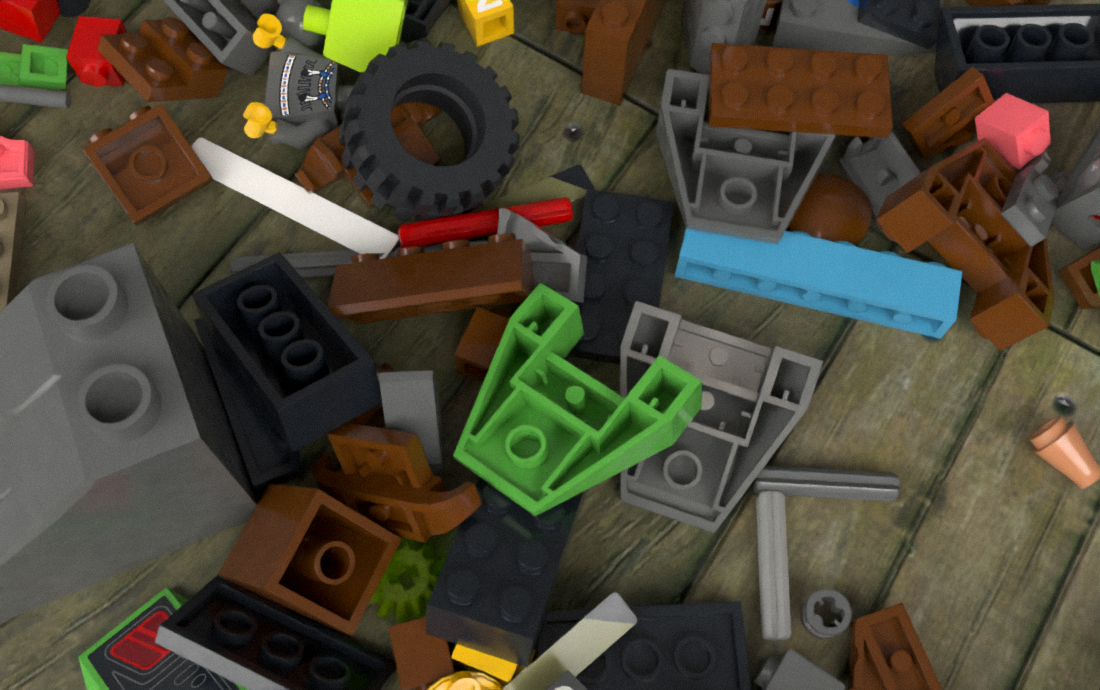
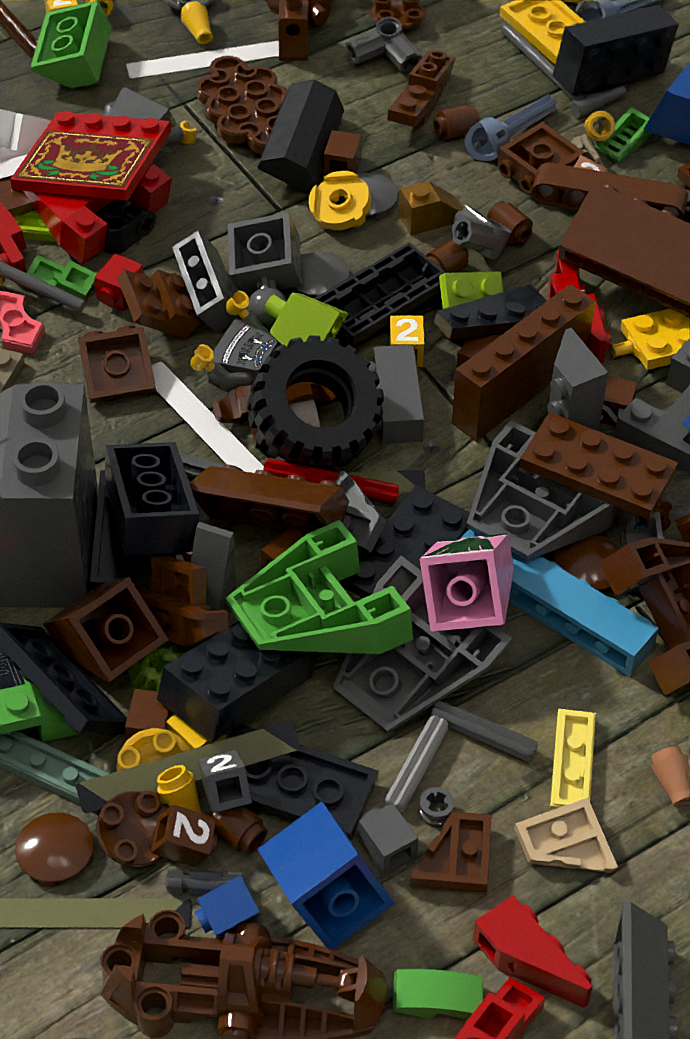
camera: 25 degrees right, 15 degrees down
none -> dark grey brick [368,345,424,444]
none -> bright pink slope [420,533,514,632]
none -> tan wing [514,797,618,873]
none -> light yellow tile [550,709,596,811]

